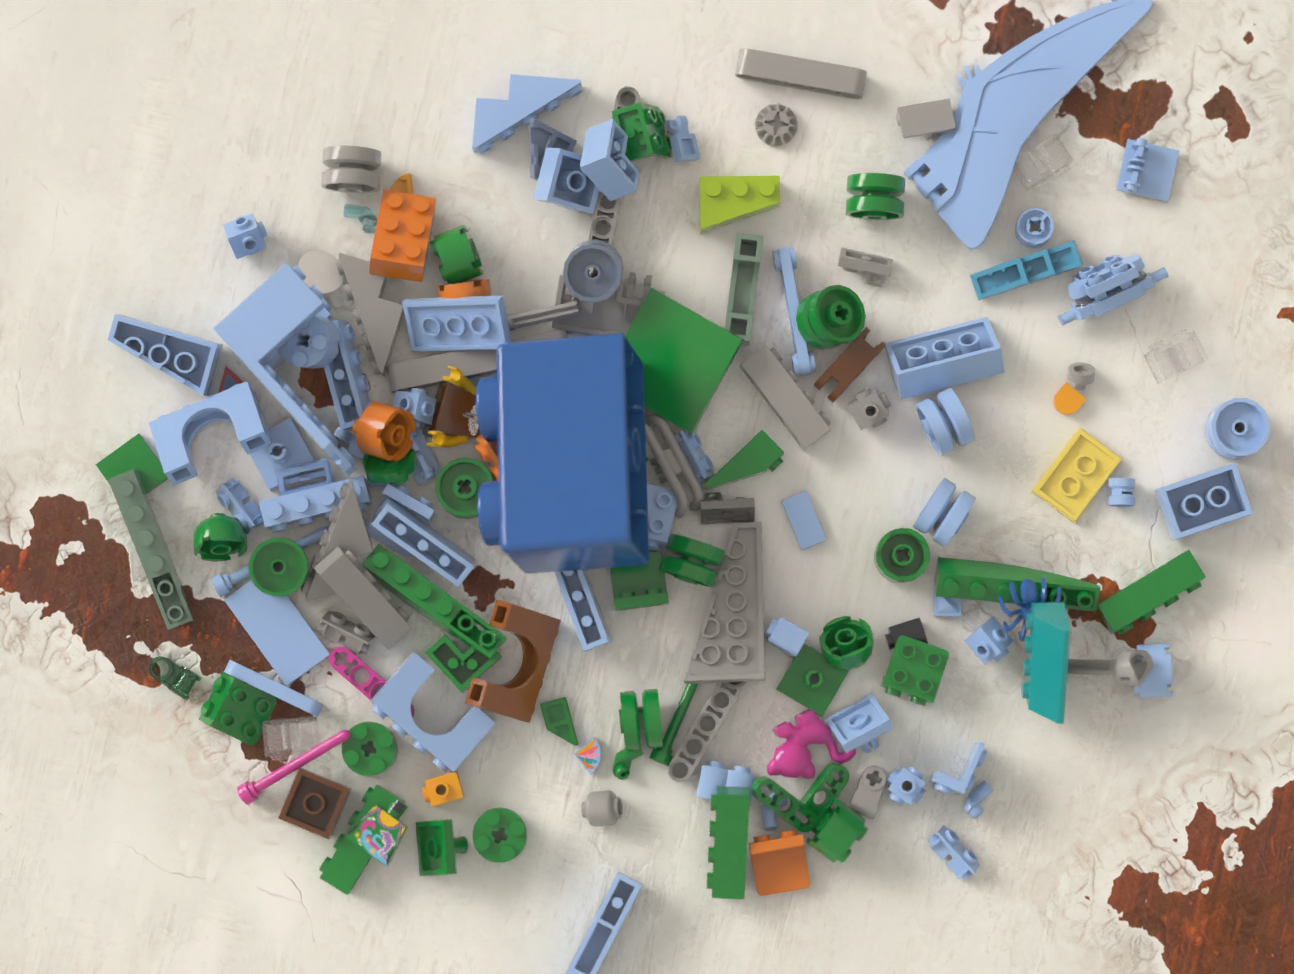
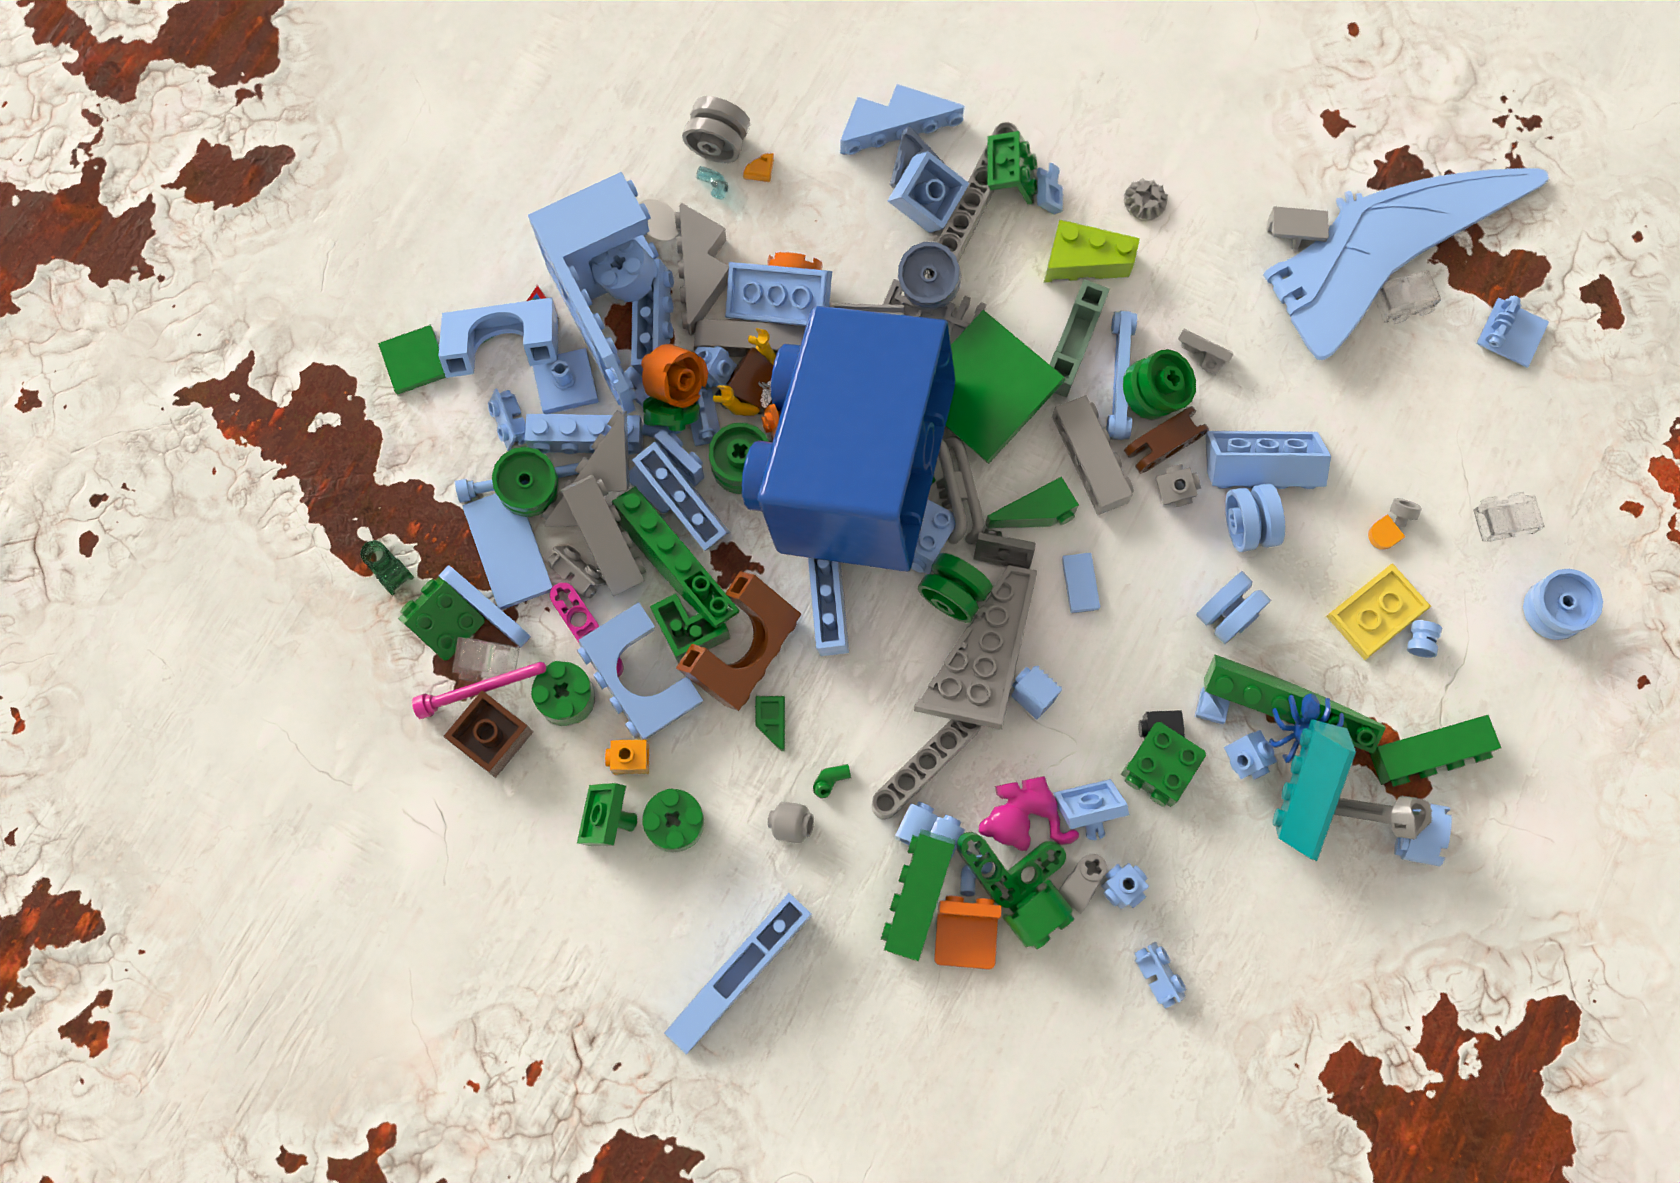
camera: 15 degrees right, 10 degrees down
light blue wedge [108,314,223,396] -> none
sand green slope [108,468,193,630] -> none
green cylinder [193,513,247,562] -> none
light blue brick [223,213,268,259] -> none
light blue tile [275,458,333,496] -> none
green brick [319,785,406,895] -> none
torso [345,798,408,866] -> none
orange brick [369,189,436,282] -> none
green brick [430,225,484,284] -> none
tile [574,737,601,775] -> none
light blue brick [580,119,640,201] -> none
green bracket [610,551,669,611] -> none
green wheel [619,689,663,750] -> none
green piece [649,683,699,767] -> none
light blue hinge [674,430,715,483] -> none
light grey beam [735,48,867,99] -> none
green tile [776,644,850,717] -> none
green cylinder [819,616,874,670] -> none
green wheel [846,173,905,220] -> none
green brick [874,528,930,583] -> none
light blue bracket [929,742,987,795] -> none
light blue arm [964,781,993,818] -> none
dark azure slope [970,240,1084,300] -> none
light blue wheel [1015,208,1054,248] -> none
light blue piece [1058,255,1169,326] -> none
light blue brick [1154,463,1253,541] -> none

